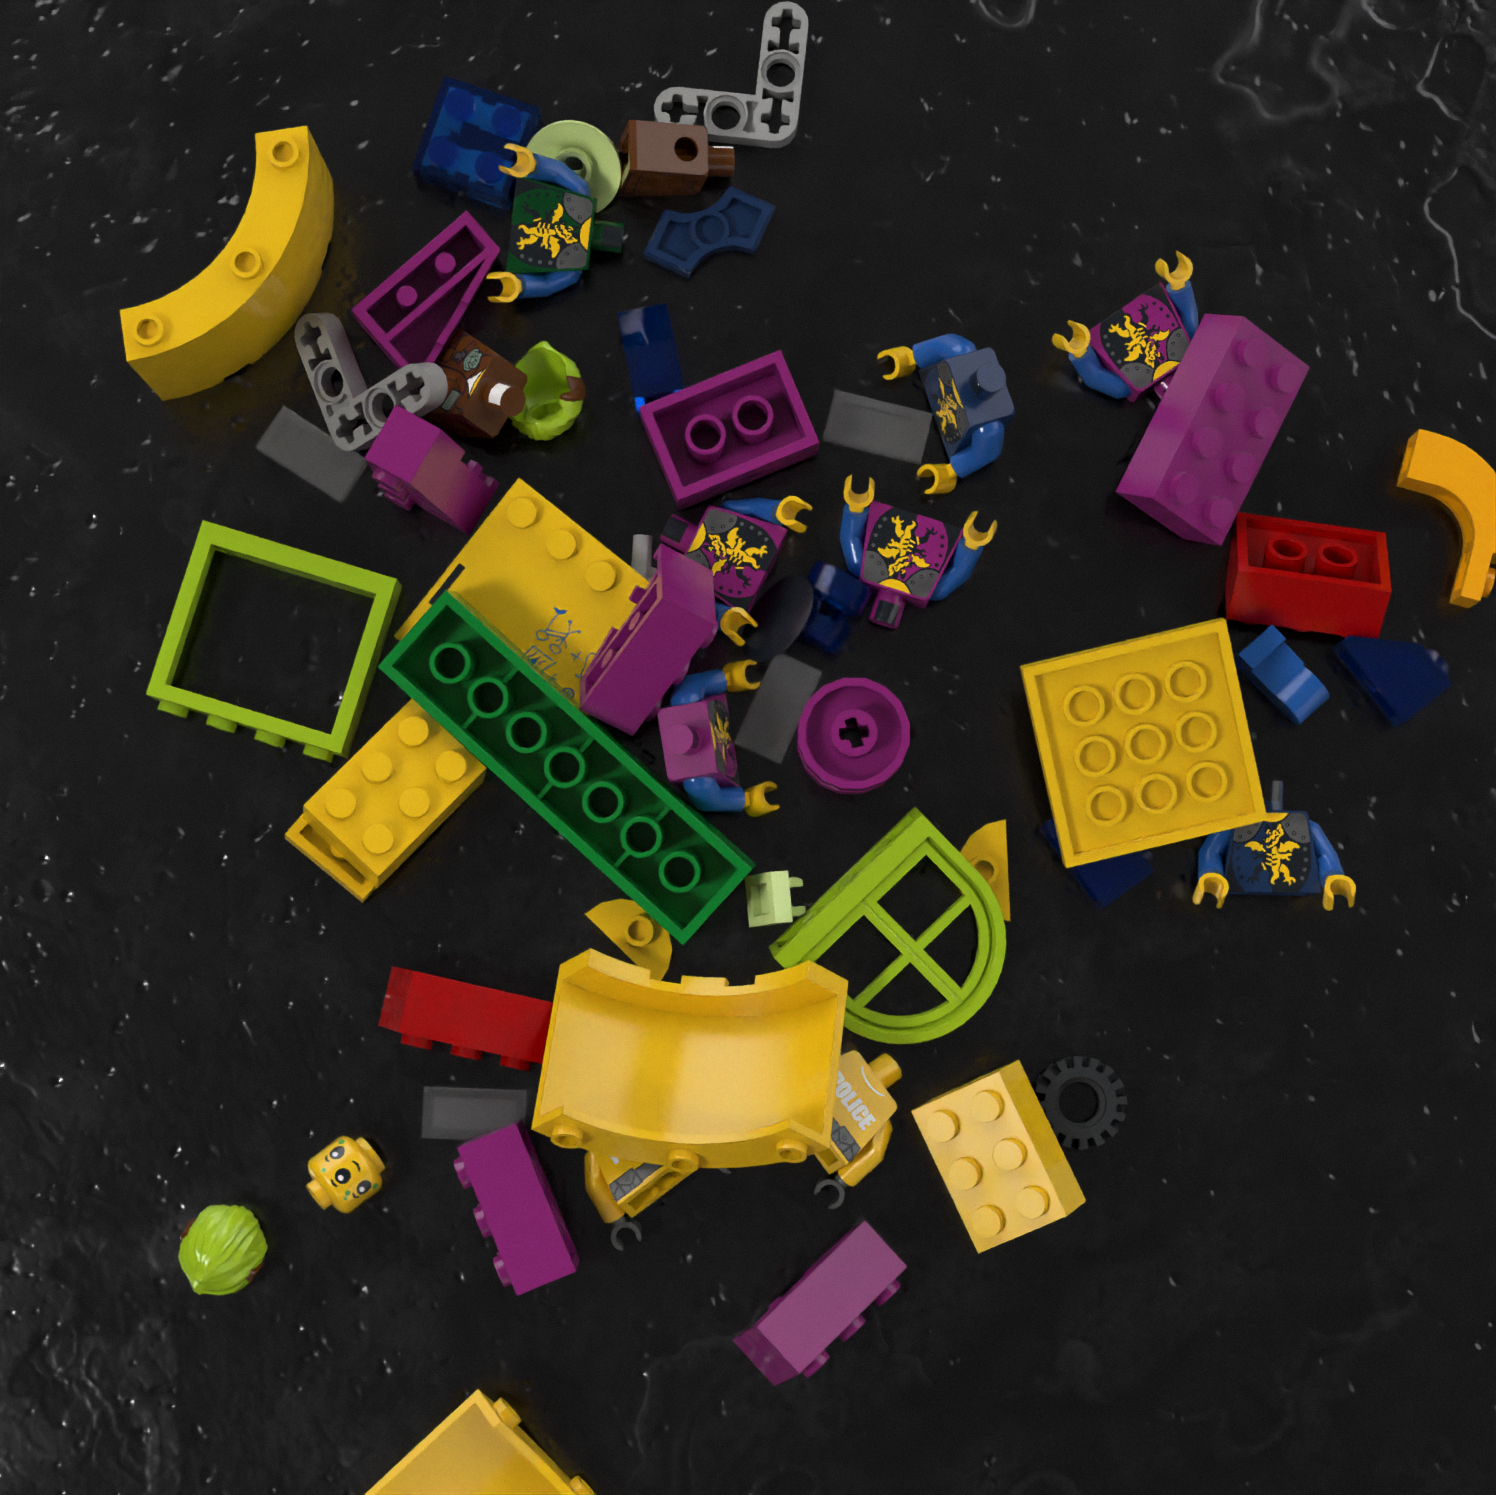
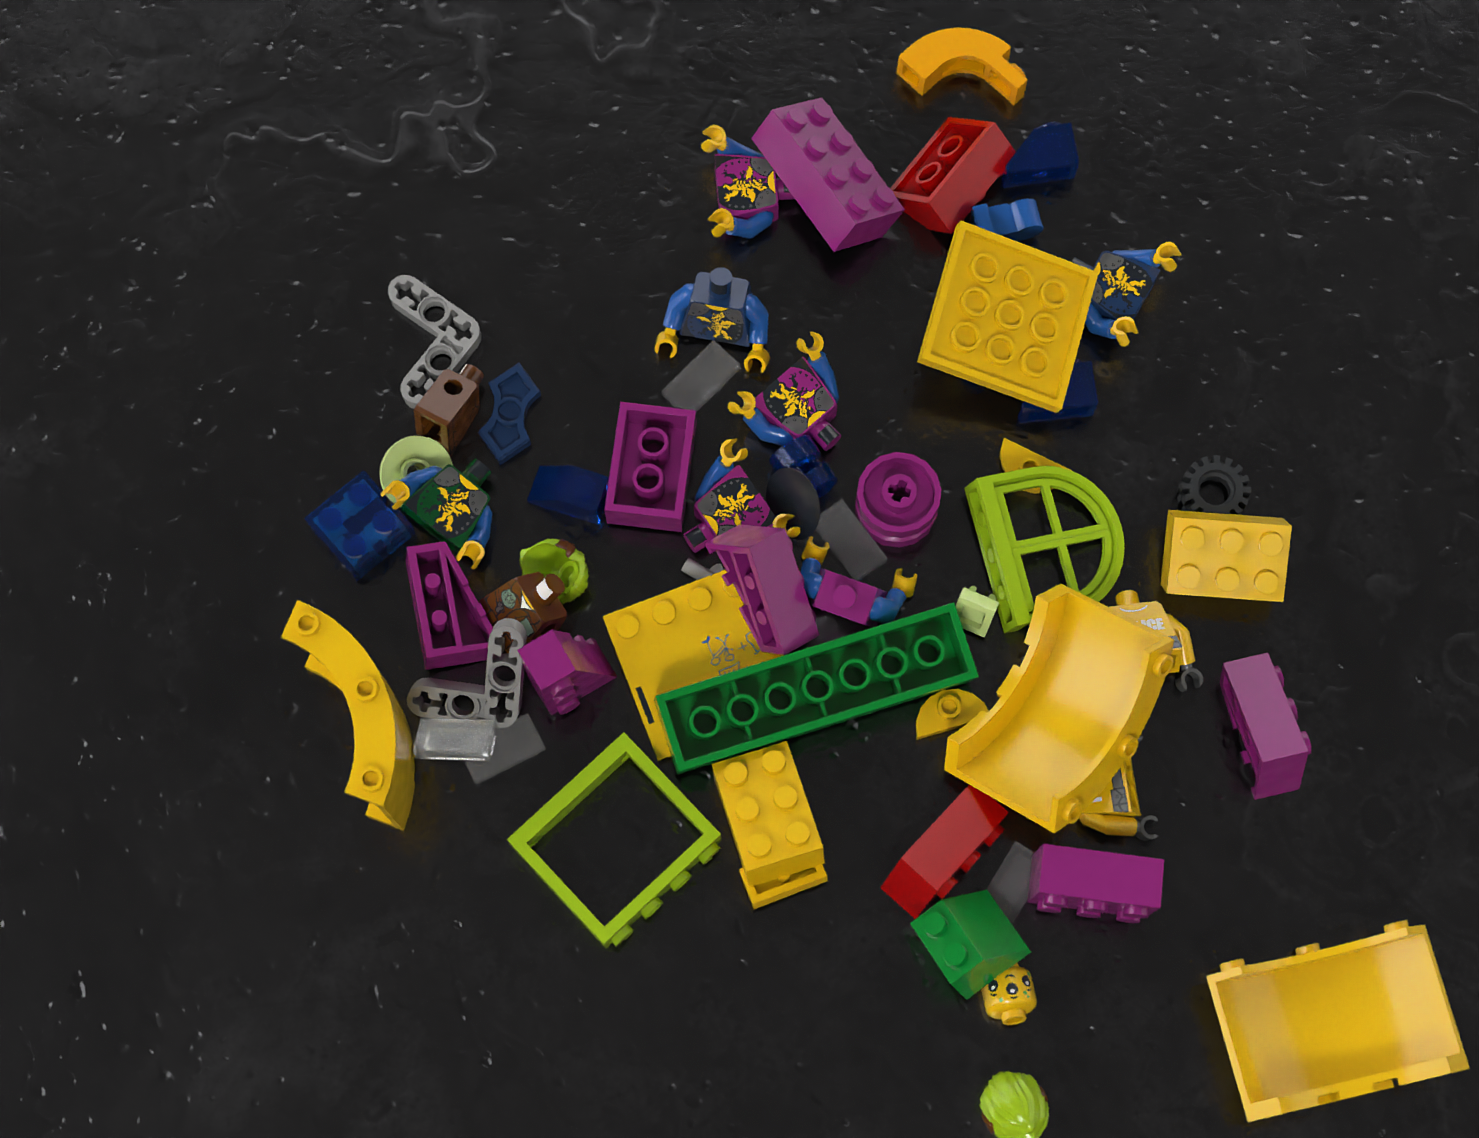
camera: 60 degrees left, 10 degrees down
none -> clear tile [413,718,498,760]
none -> green slope [910,890,1031,1000]

